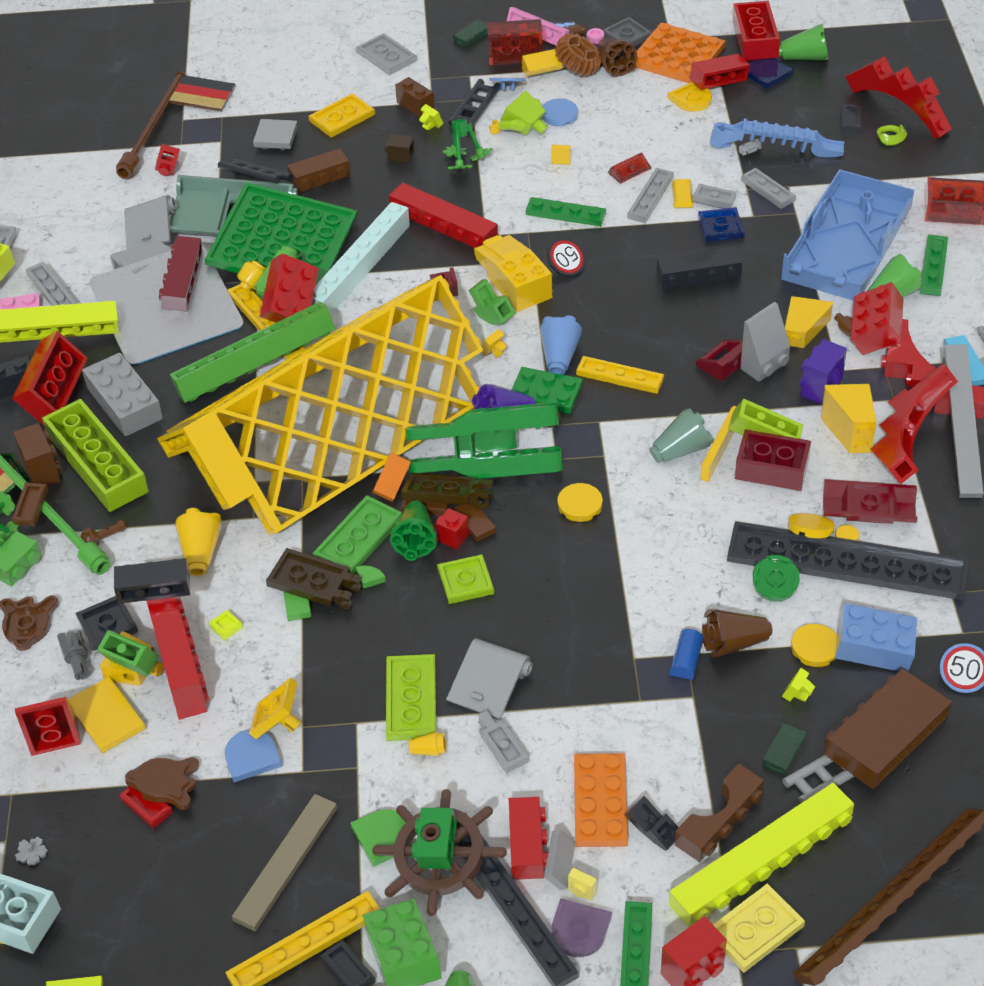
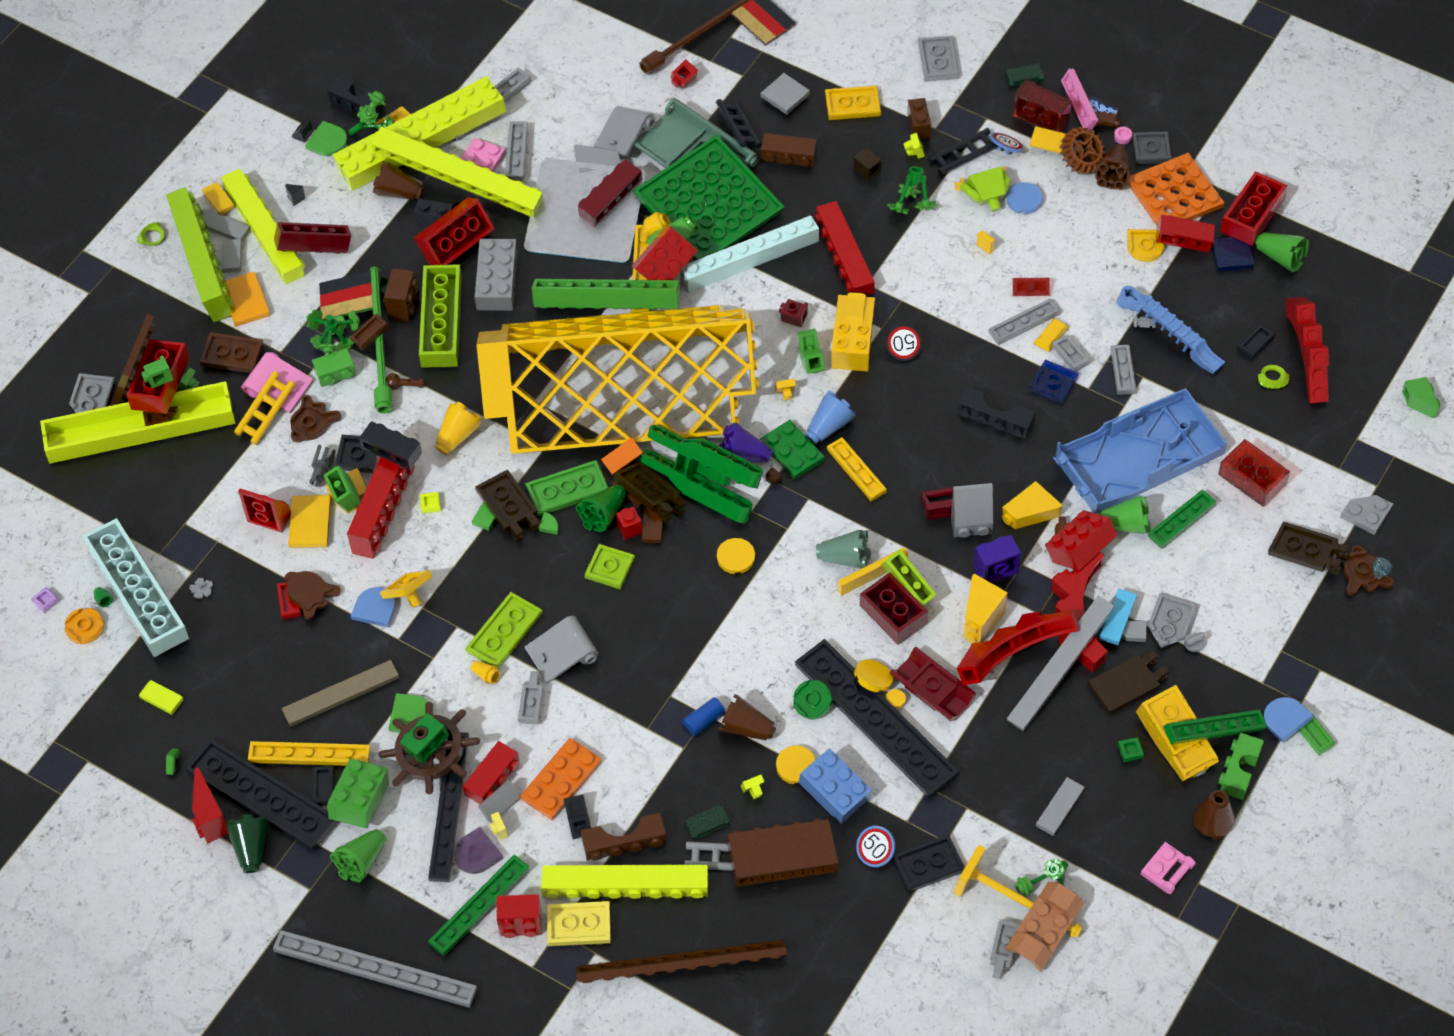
camera: 35 degrees right, 10 degrees up
green plate [526,197,606,227] -> none

